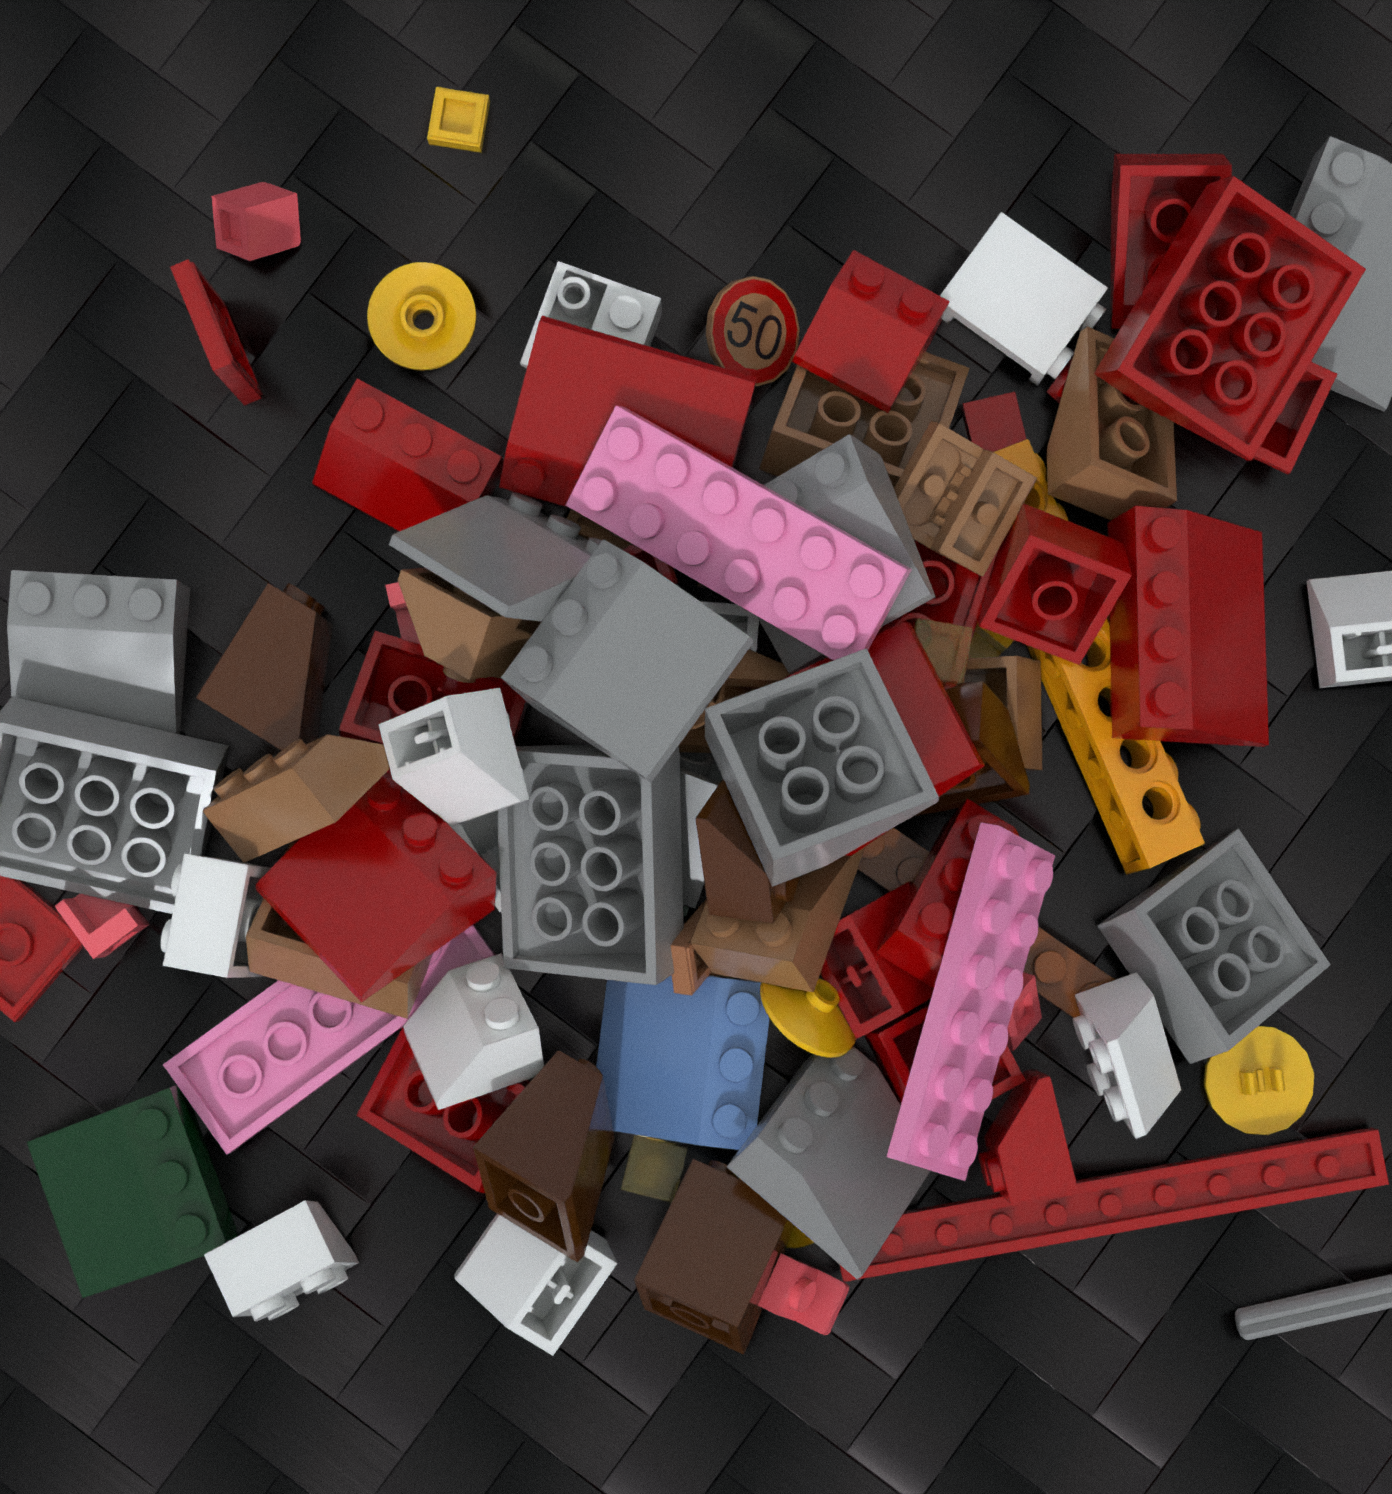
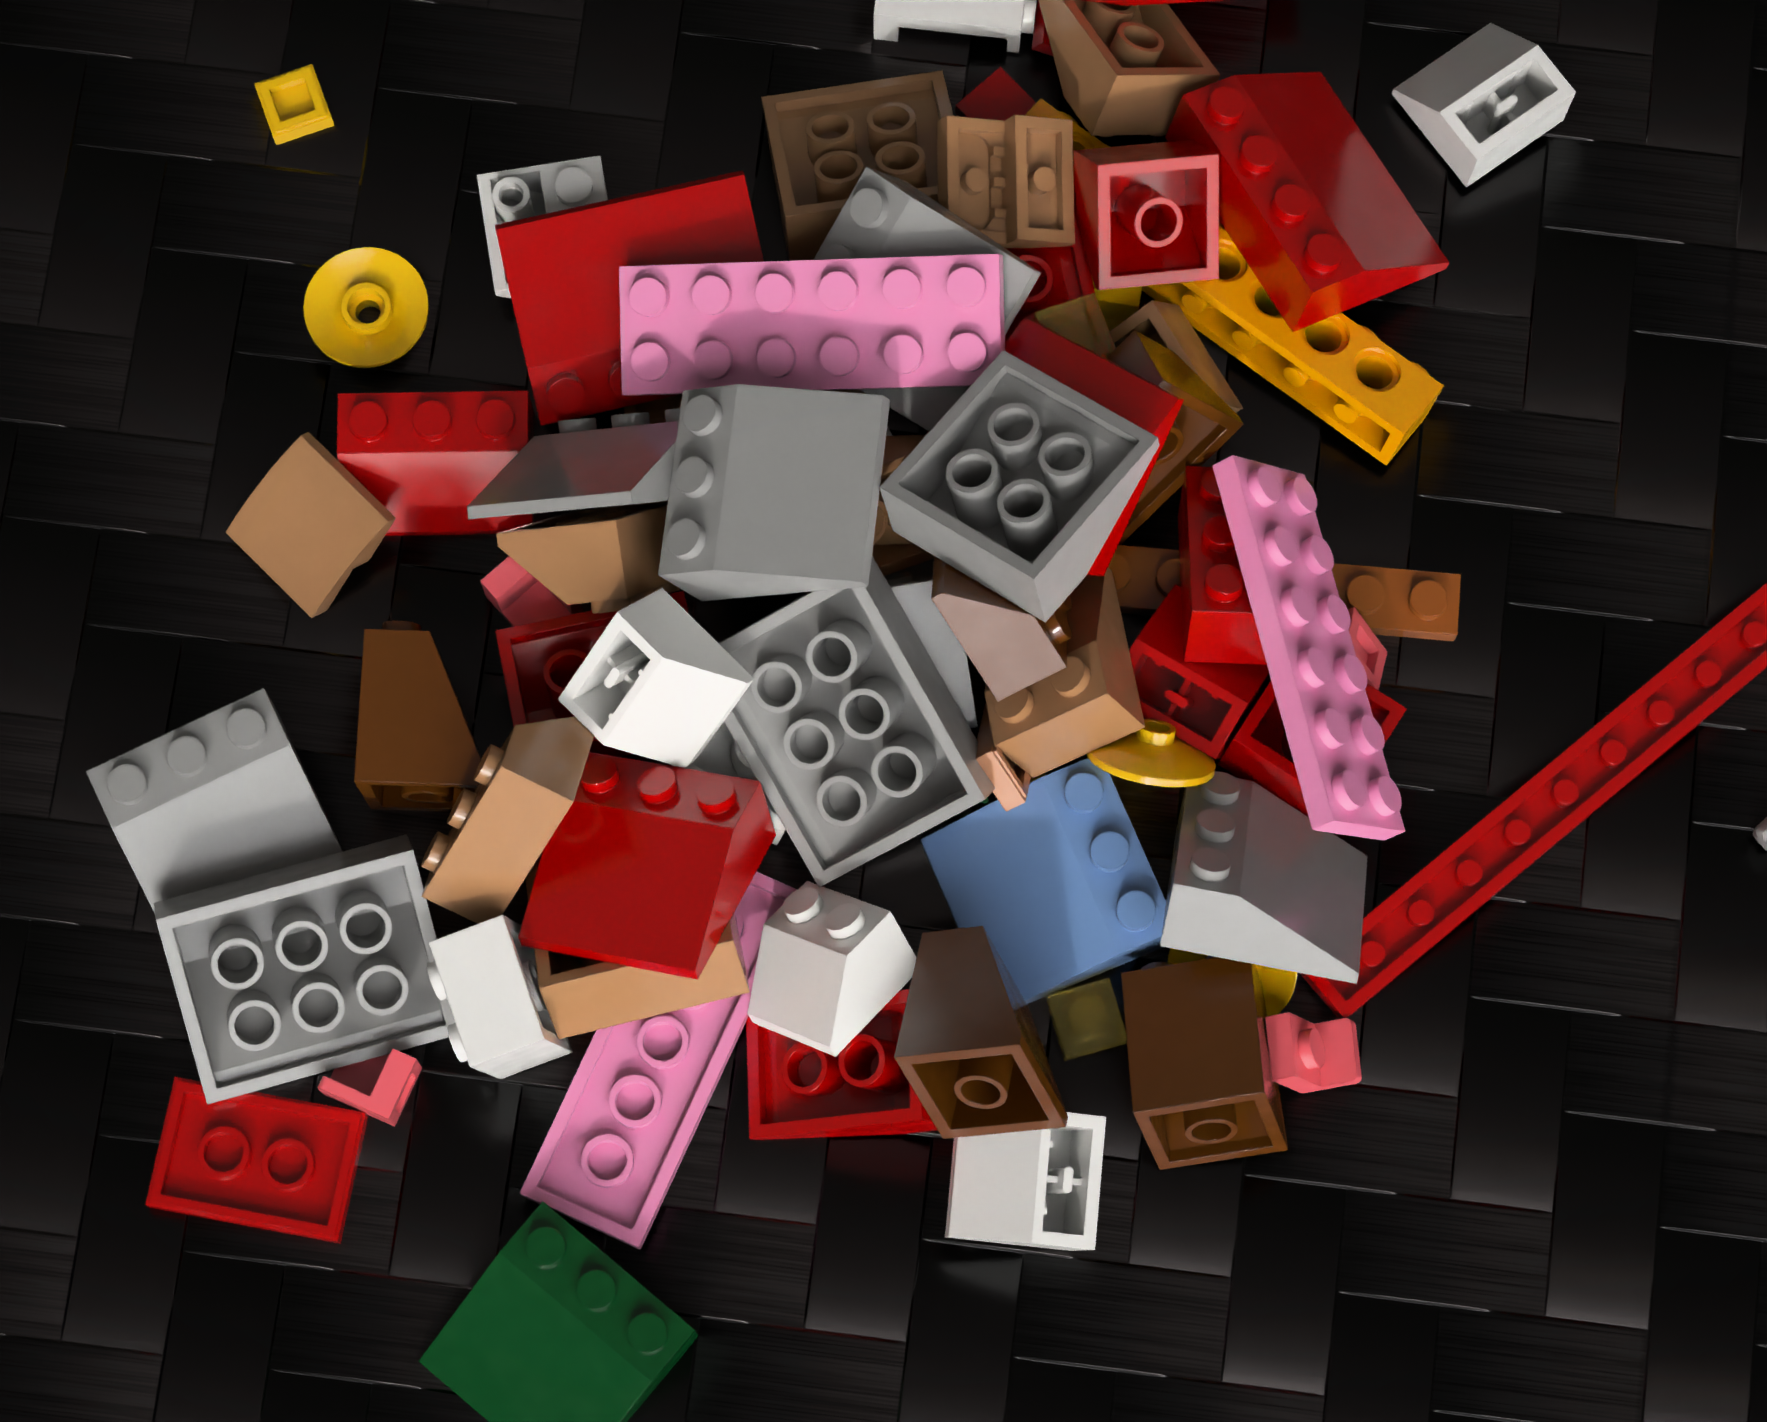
camera: 30 degrees left, 10 degrees down
red tile [170,259,263,406] -> none
white slope [204,1200,359,1321] -> none
coral panel [211,182,301,261] -> none
piece [705,276,800,386] -> none
red slope [792,250,950,413] -> none
red slope [979,1068,1078,1204] -> none
white slope [1072,972,1181,1139] -> none
light grey slope [1098,828,1331,1064] -> none
yellow piece [1204,1026,1314,1135] -> none
none -> medium nougat slope [226,432,396,618]

